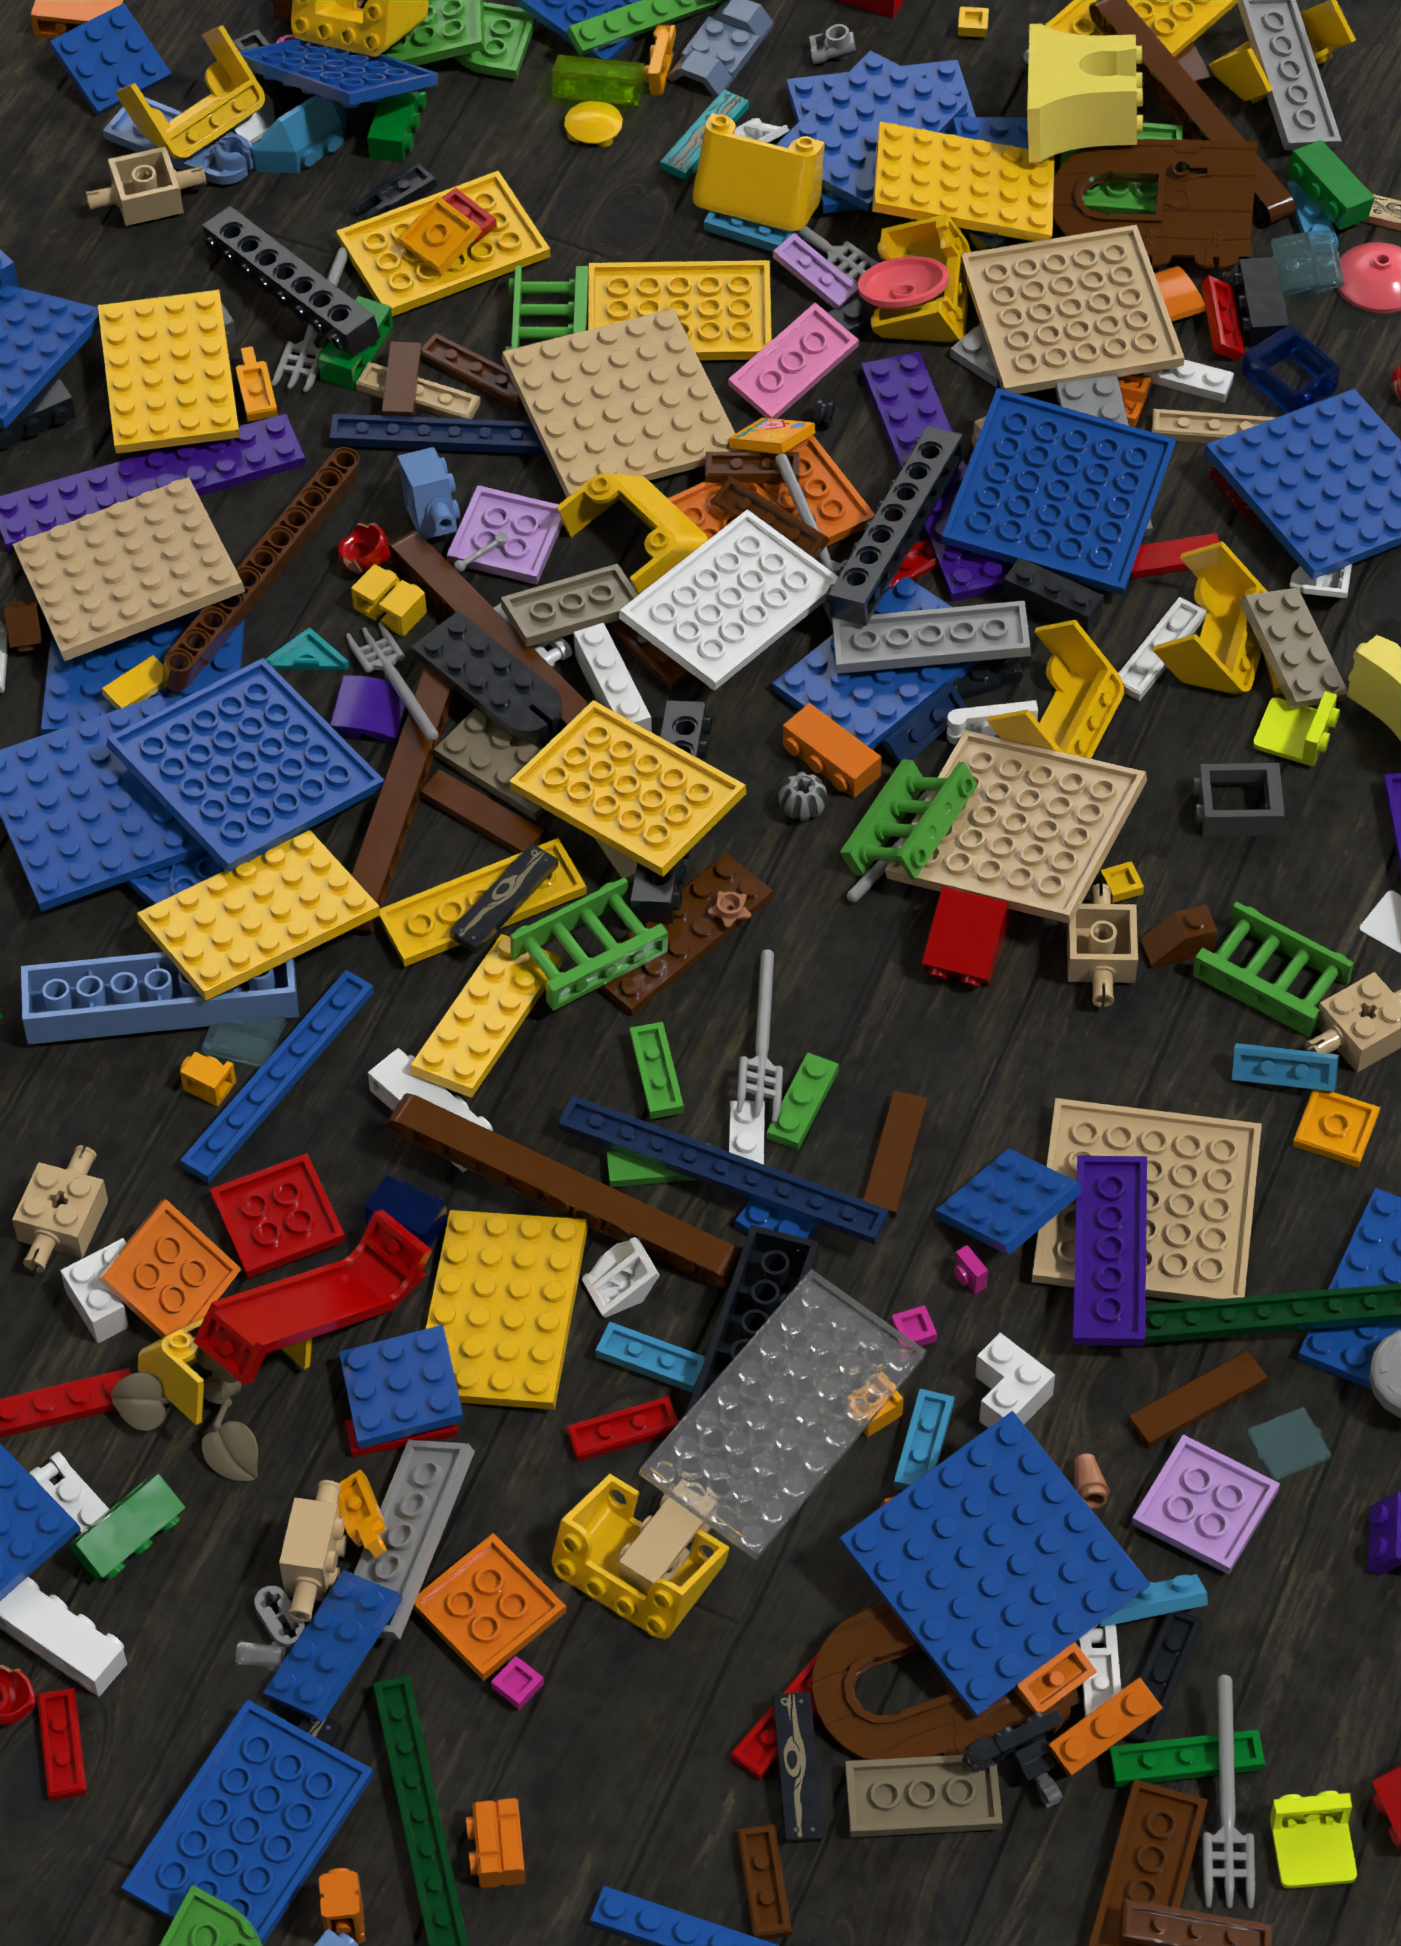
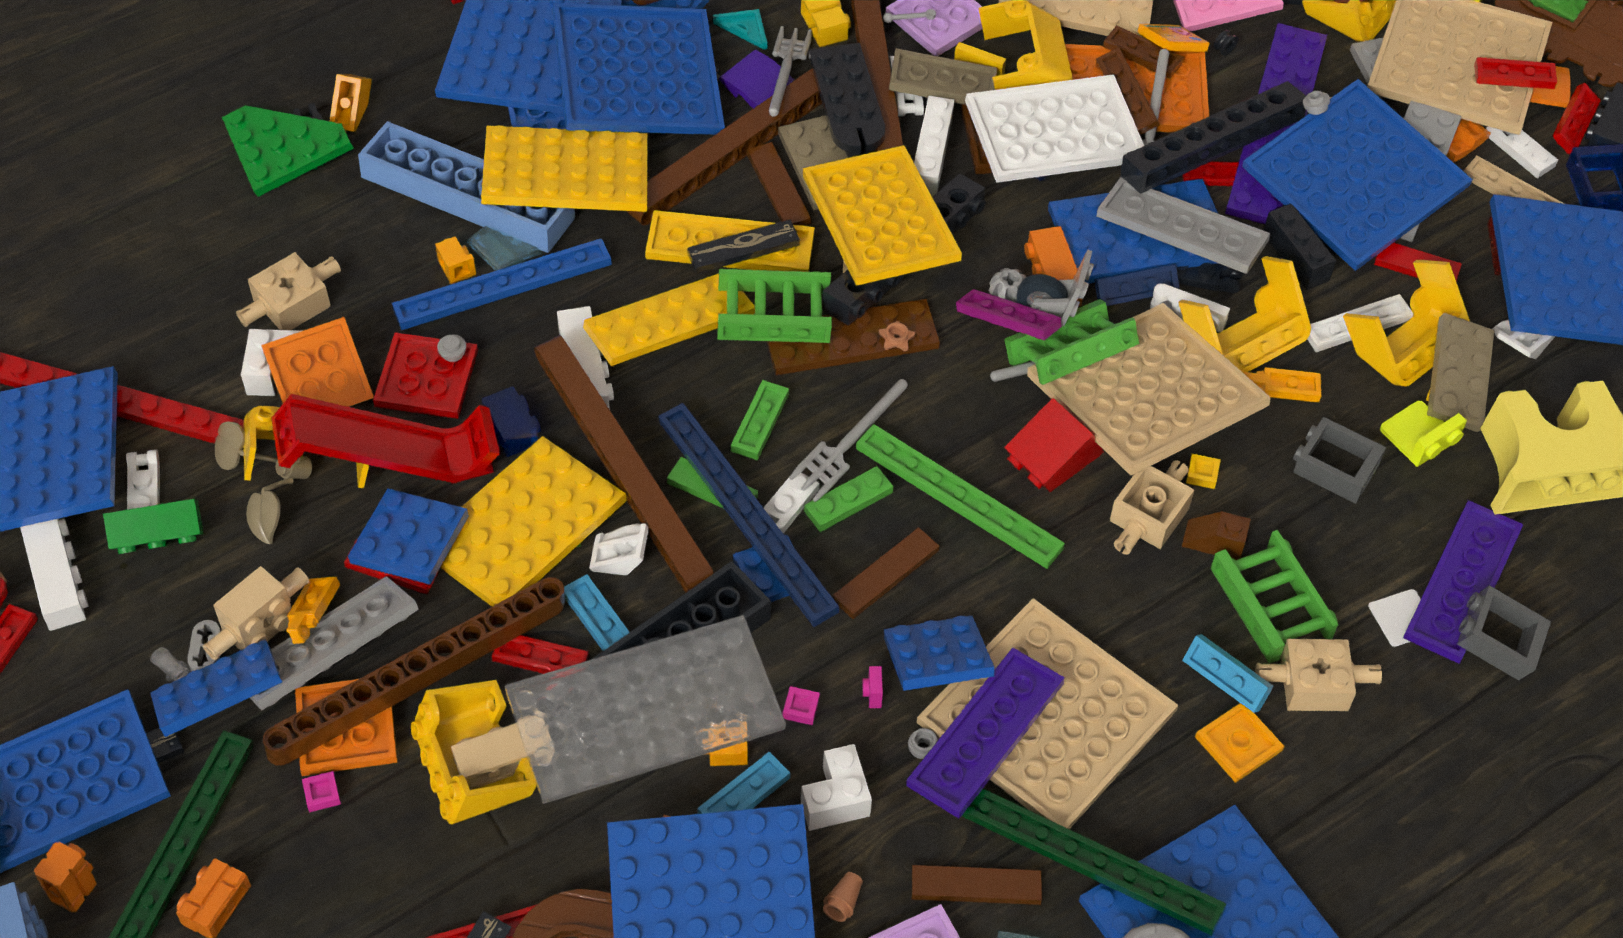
camera: 30 degrees right, 0 degrees up
none -> reddish brown beam [263,577,565,765]
none -> light grey plate [437,335,466,362]
none -> bright green plate [856,424,1065,569]
none -> light grey plate [908,728,939,759]
none -> yellow tile [954,42,1006,76]
none -> magenta plate [956,289,1062,340]
none -> plate [1017,250,1094,326]
none -> light orange hinge [1244,367,1321,402]
none -> light grey plate [1303,91,1330,115]
none -> red plate [1474,57,1557,89]

